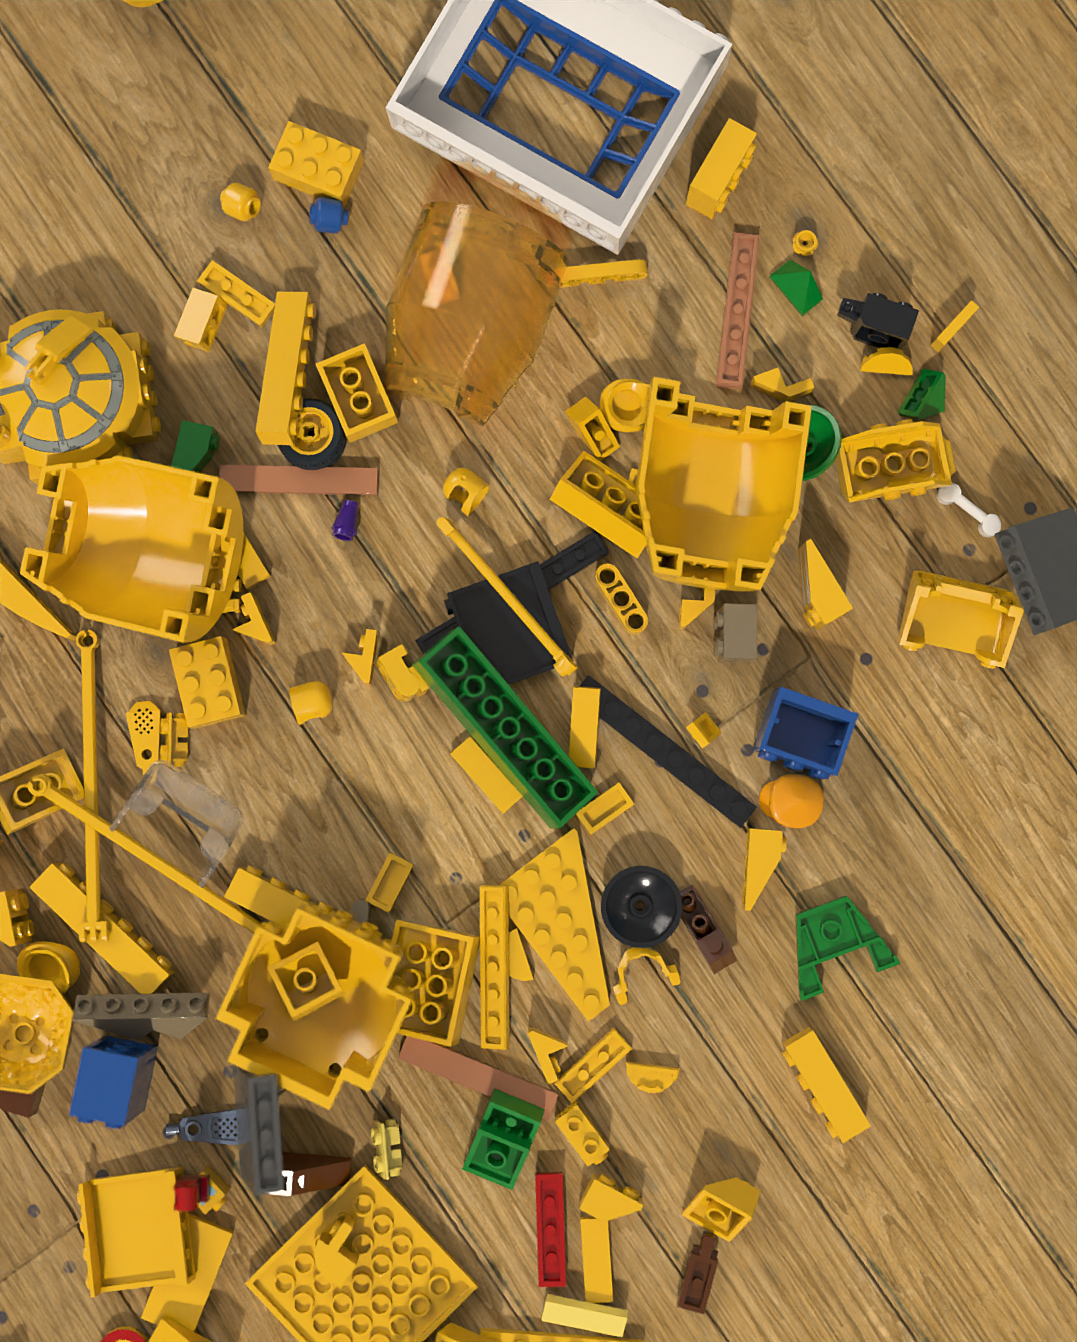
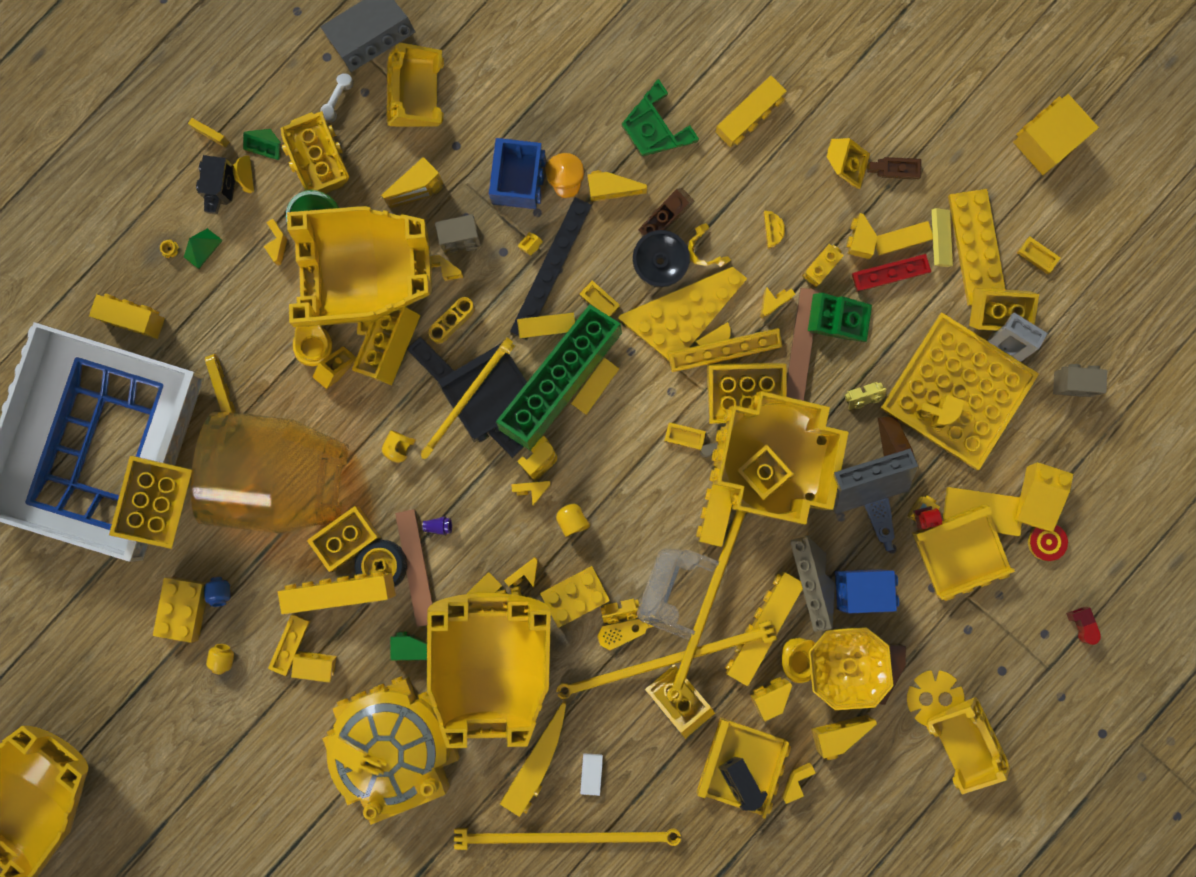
camera: 105 degrees left, 0 degrees up
yellow tile [554,1027,633,1104] -> none
nougat tile [716,232,760,390] -> none
none -> yellow slope [109,456,192,549]

